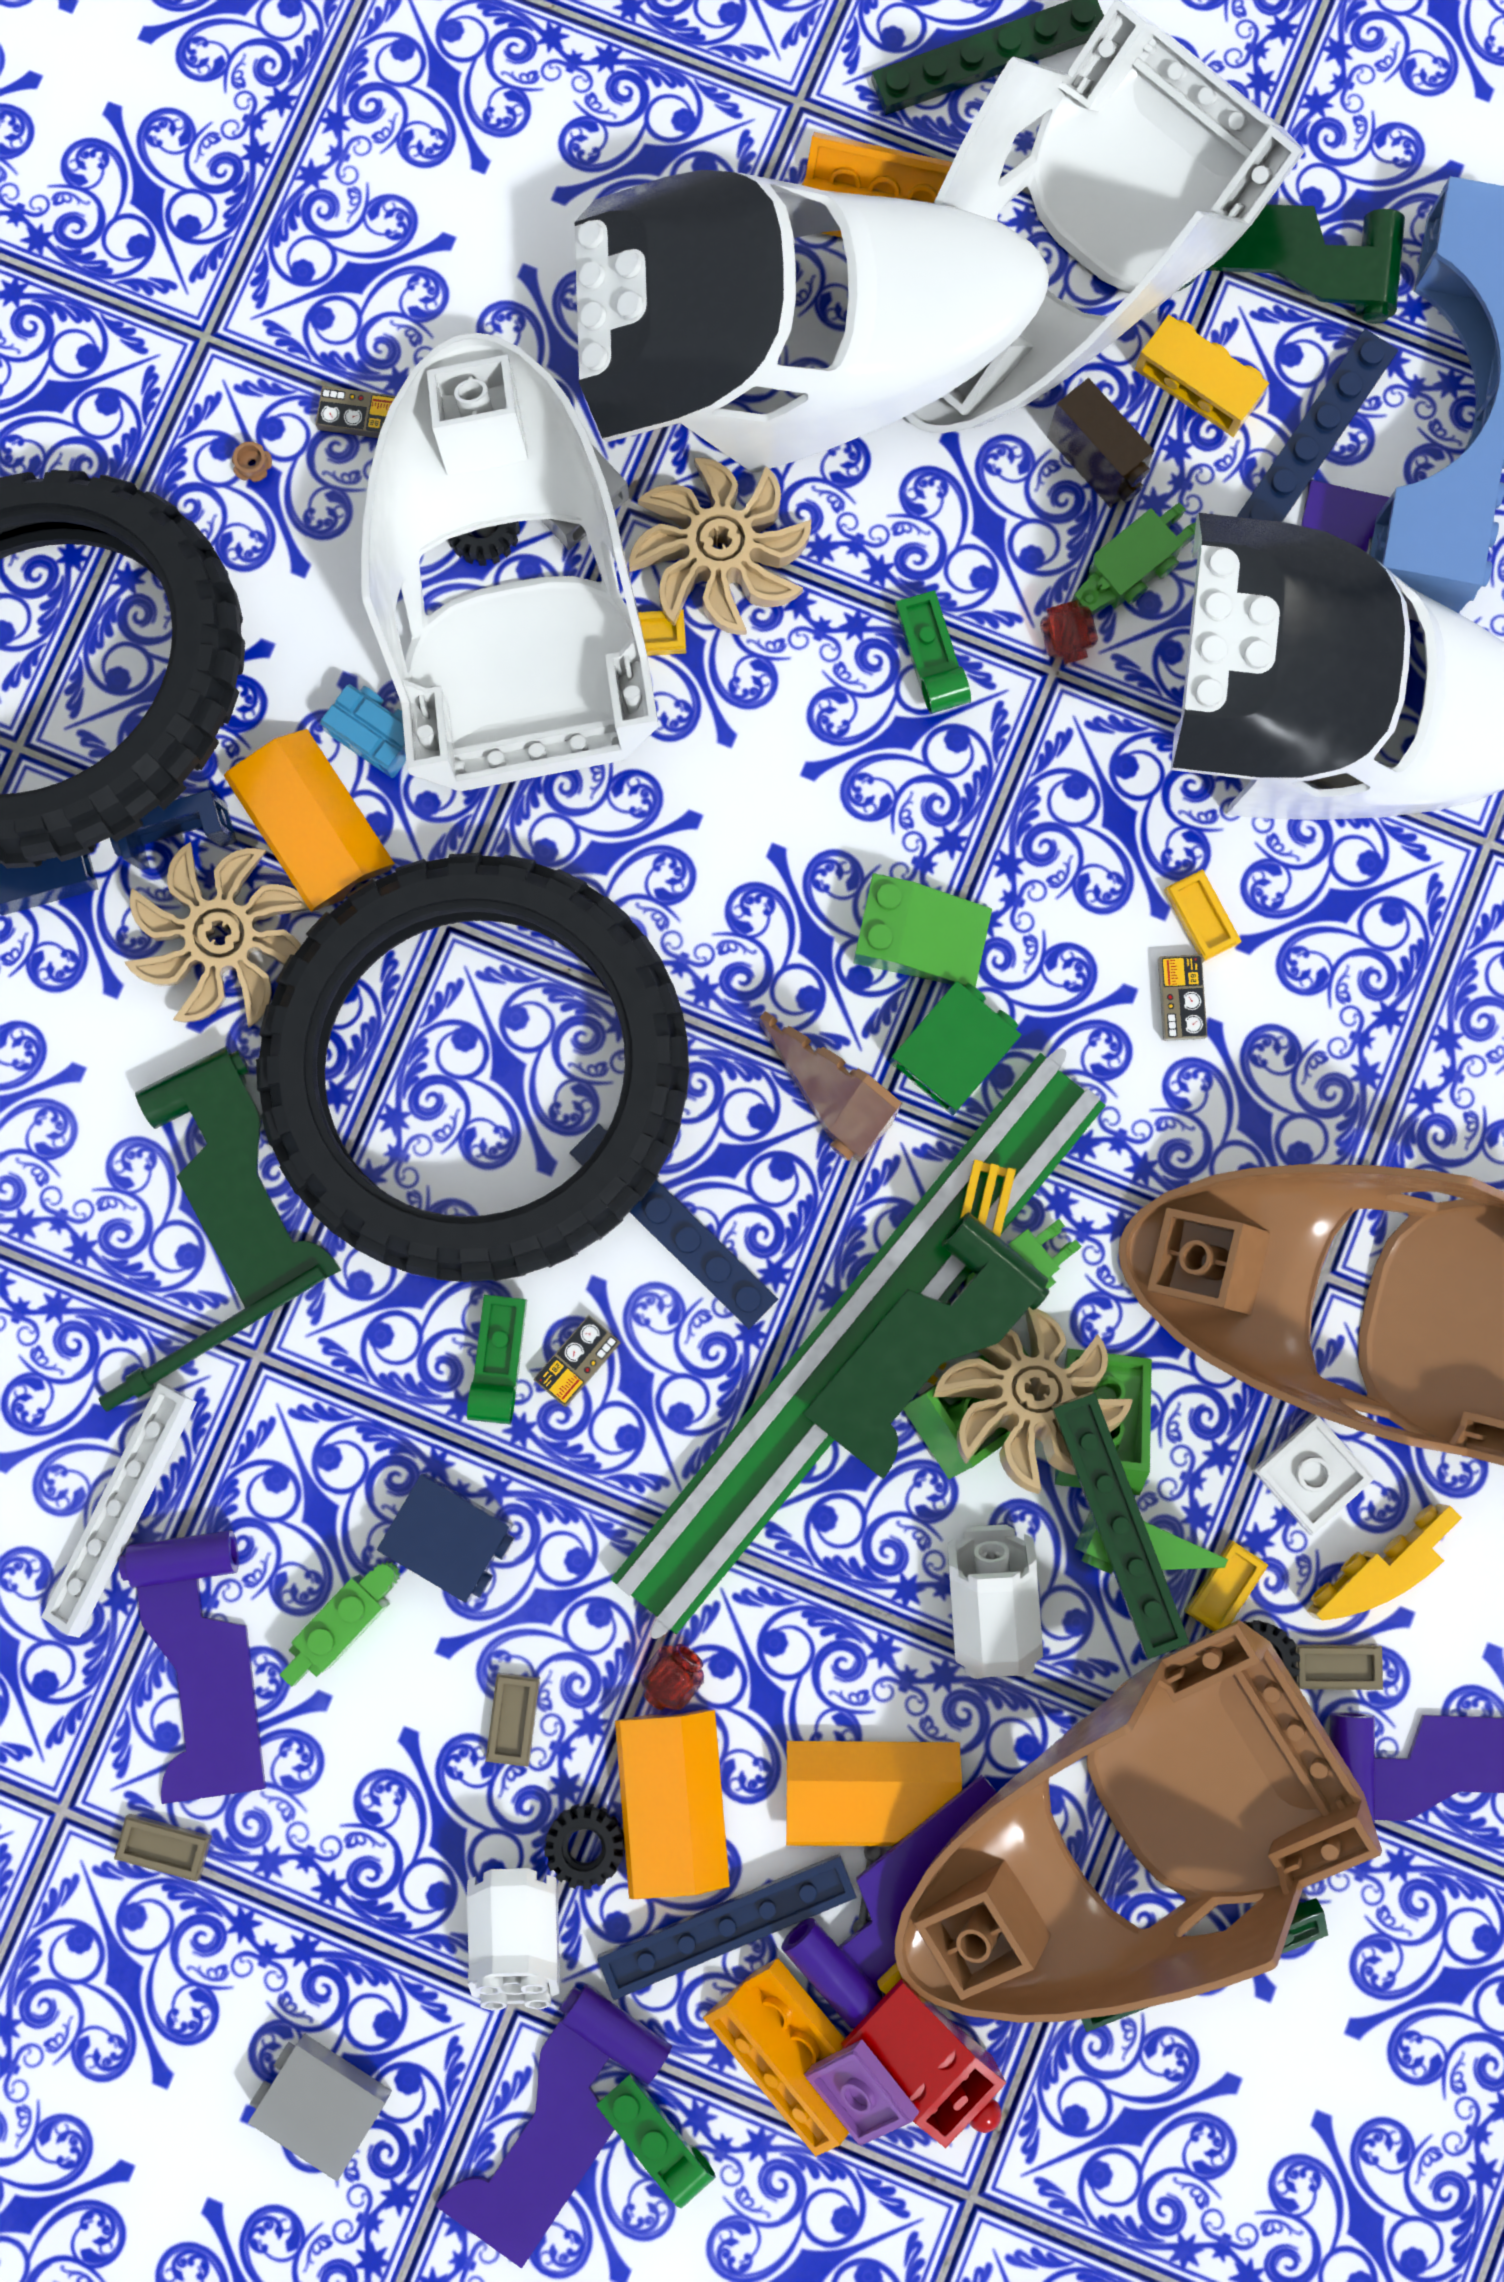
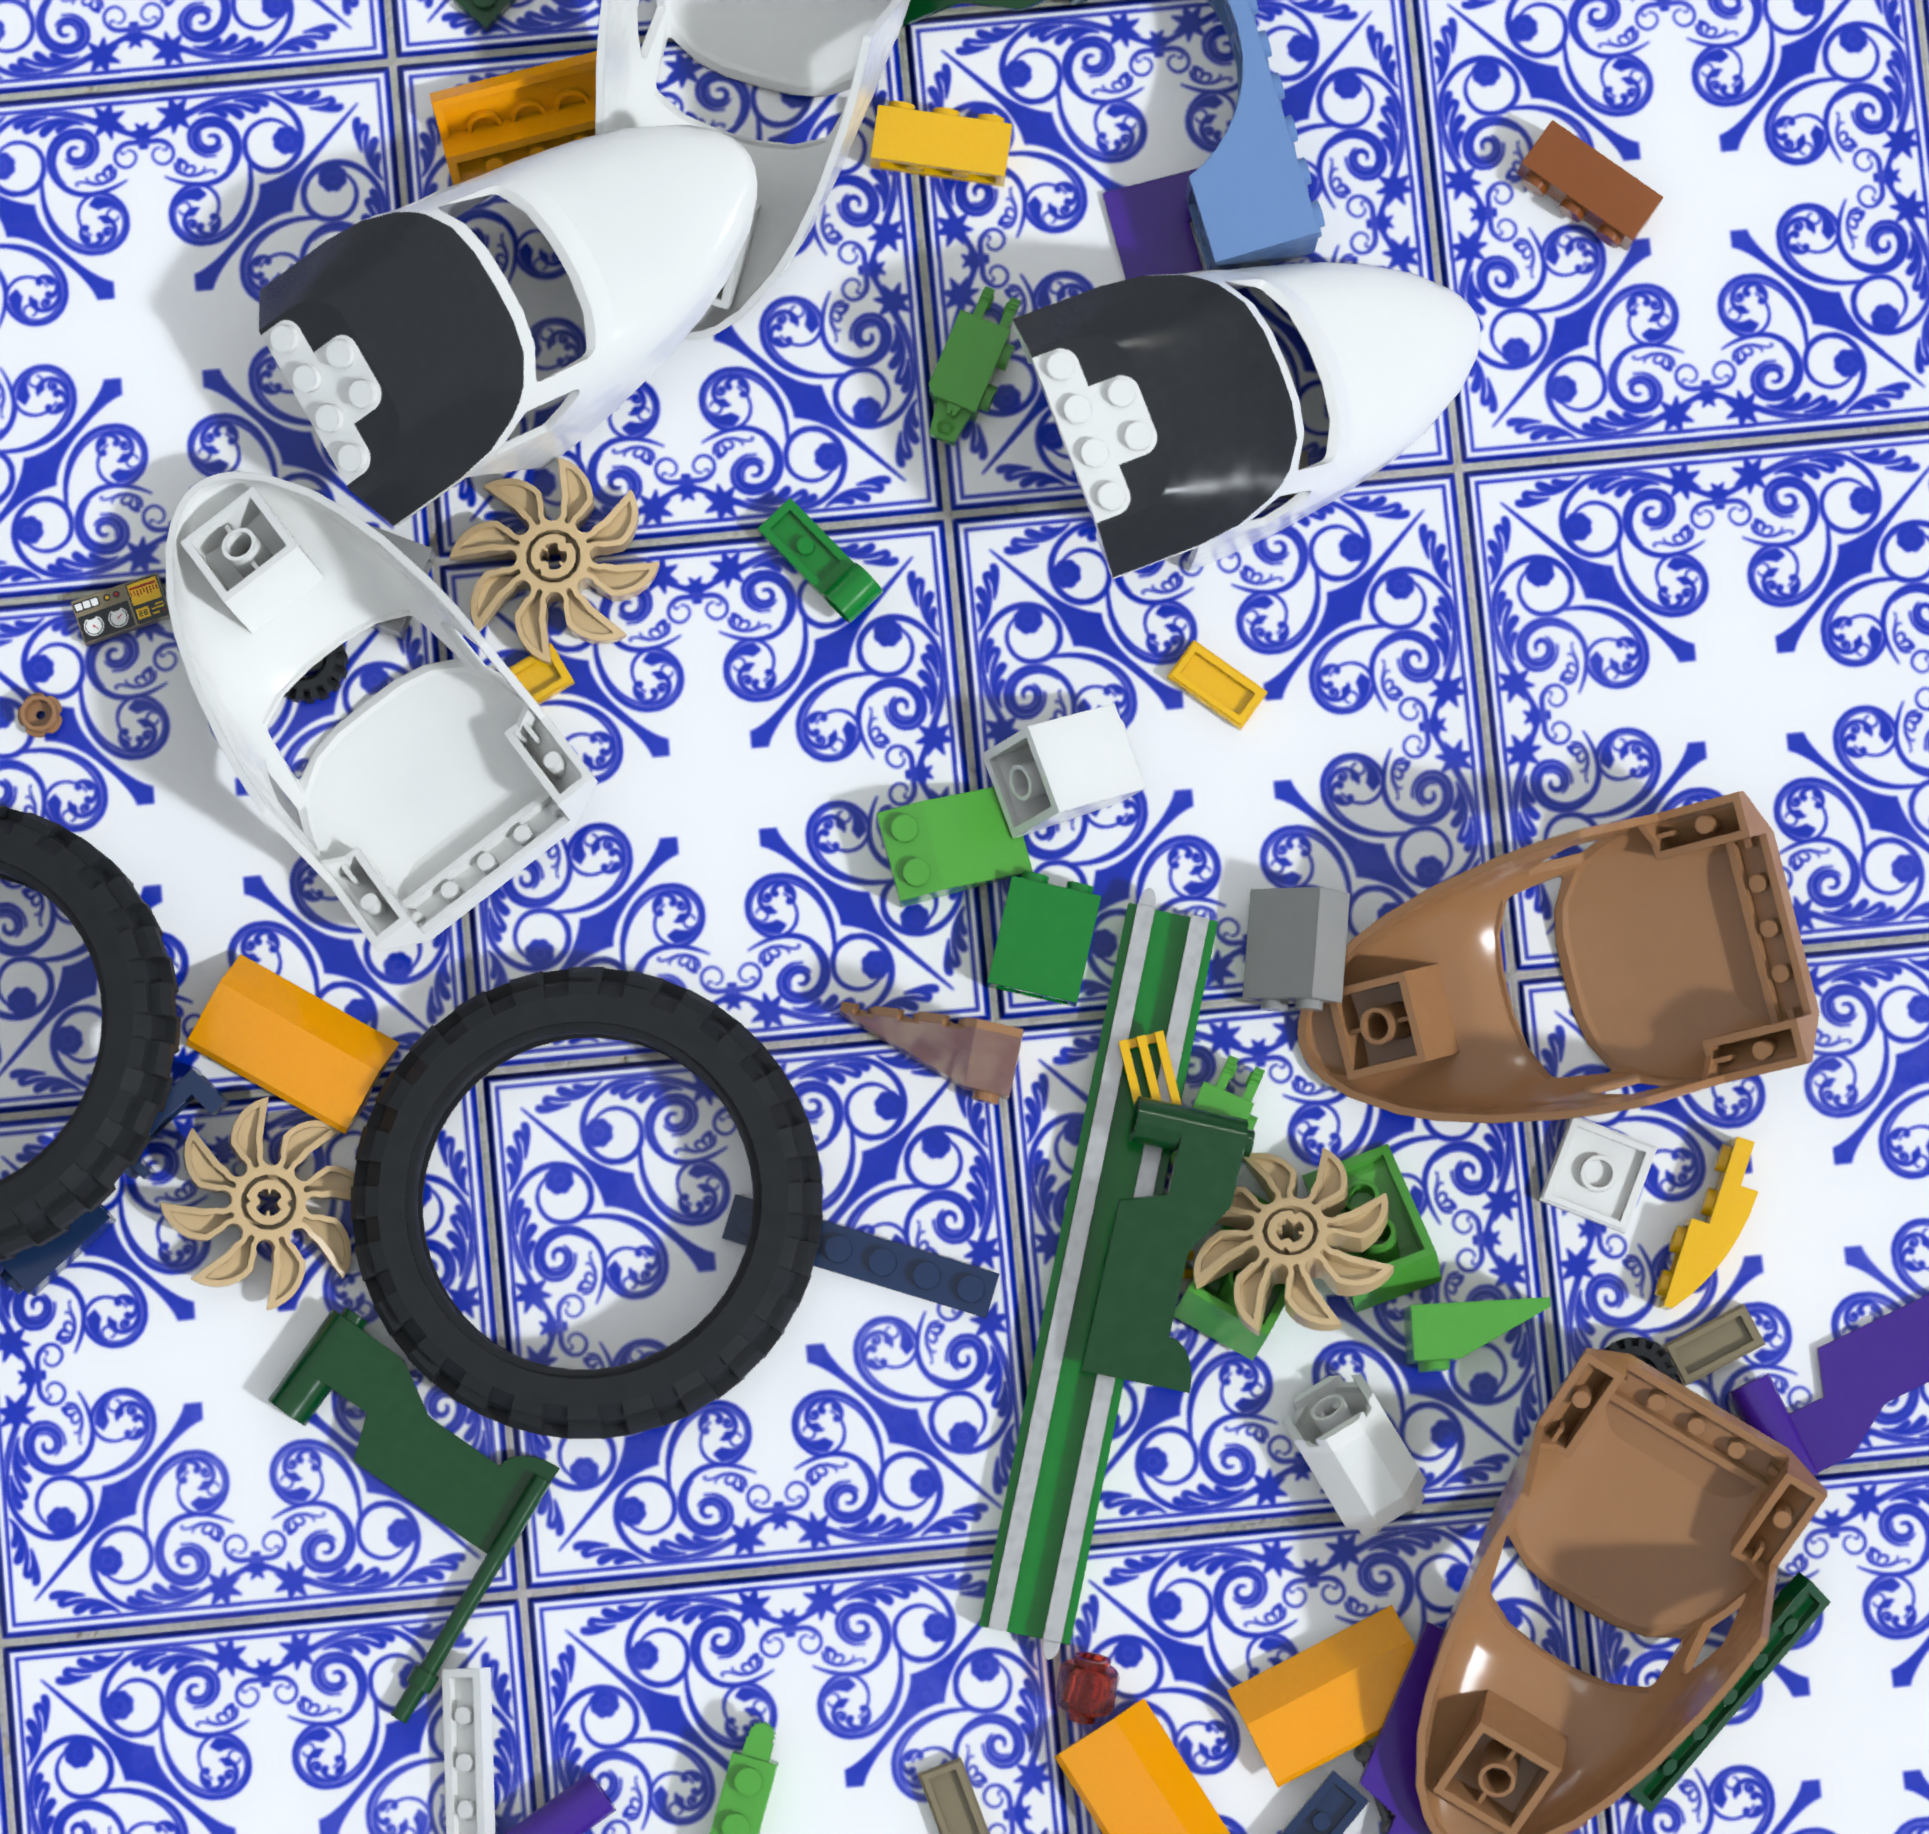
camera: 30 degrees left, 0 degrees up
dark azure brick [320,684,406,778] -> none
dark blue brick [377,1473,515,1603] -> none
green plate [467,1295,528,1425] -> none
tile [533,1315,621,1407] -> none
clear red head [1040,600,1098,664] -> none
dark brown brick [1047,377,1154,508] -> none
dark green plate [1051,1391,1190,1660] -> none
tile [1158,954,1208,1041] -> none
yellow tile [1184,1540,1269,1632] -> none
dark blue plate [1237,329,1398,522] -> none
none -> white slope [982,703,1146,839]
none -> light grey brick [1242,887,1350,1012]

